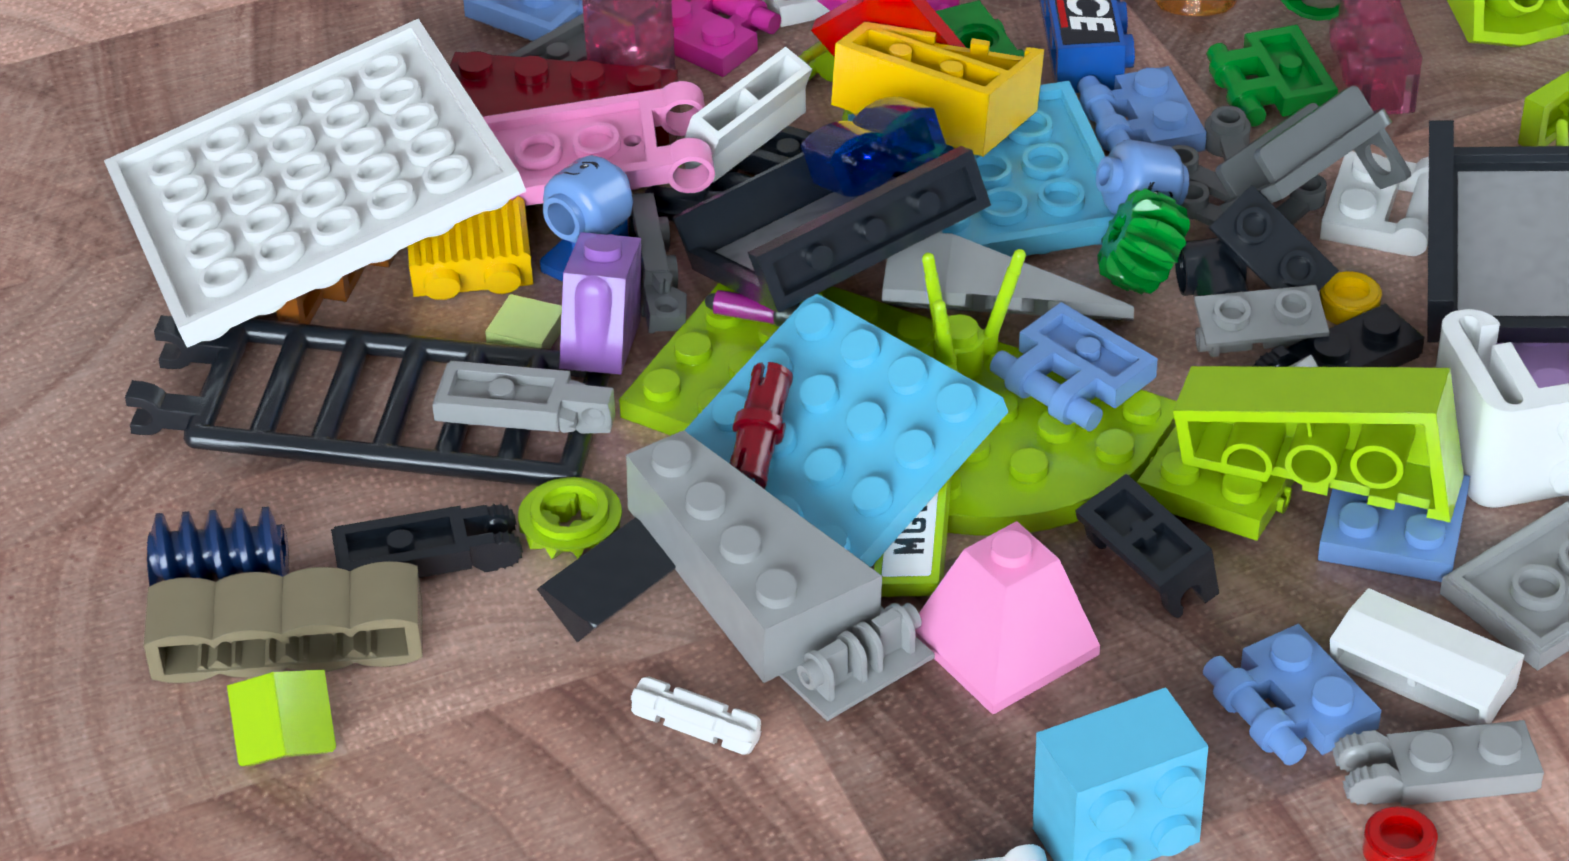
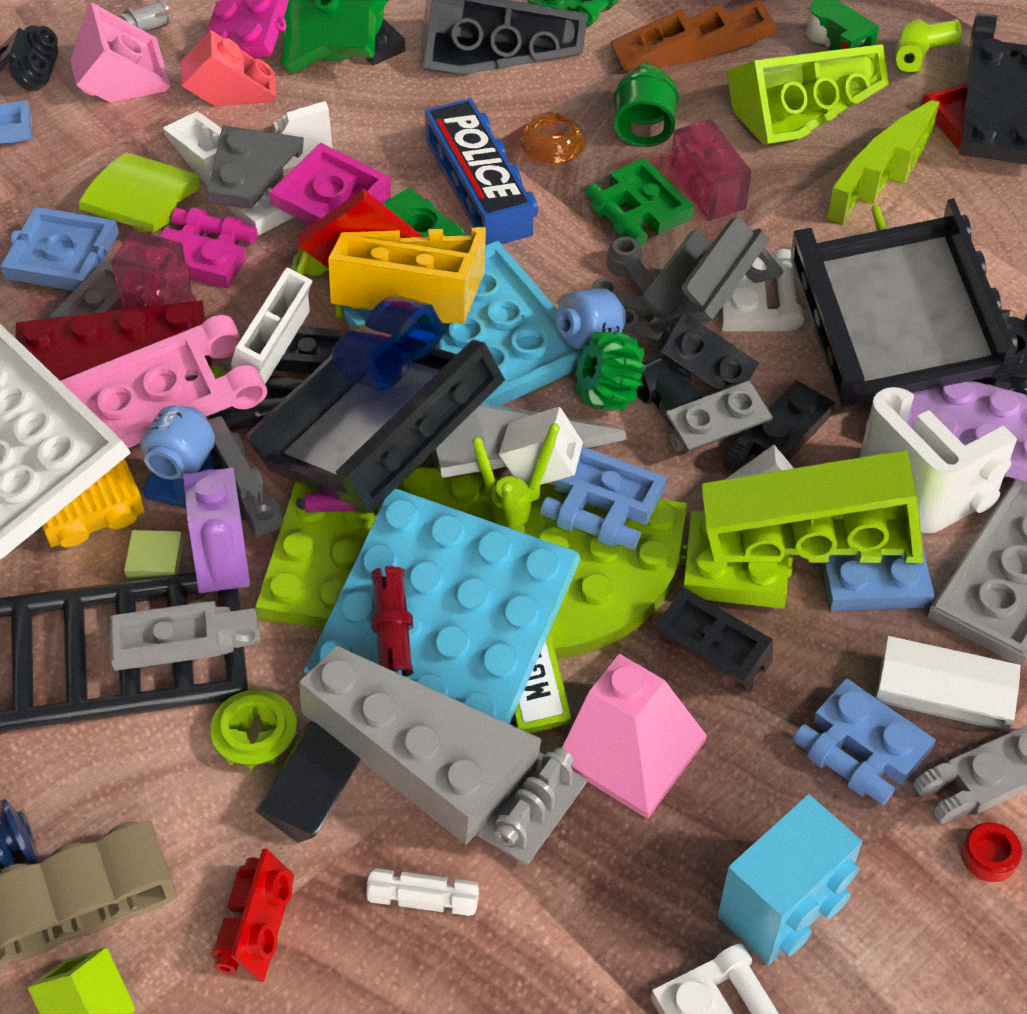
camera: 20 degrees left, 10 degrees up
black hinge [331,503,523,578] -> none
medium blue plate [1077,66,1207,152] -> none
yellow tile [1320,271,1382,325] -> none
none -> red hinge [211,848,295,982]
none -> white panel [499,407,583,485]

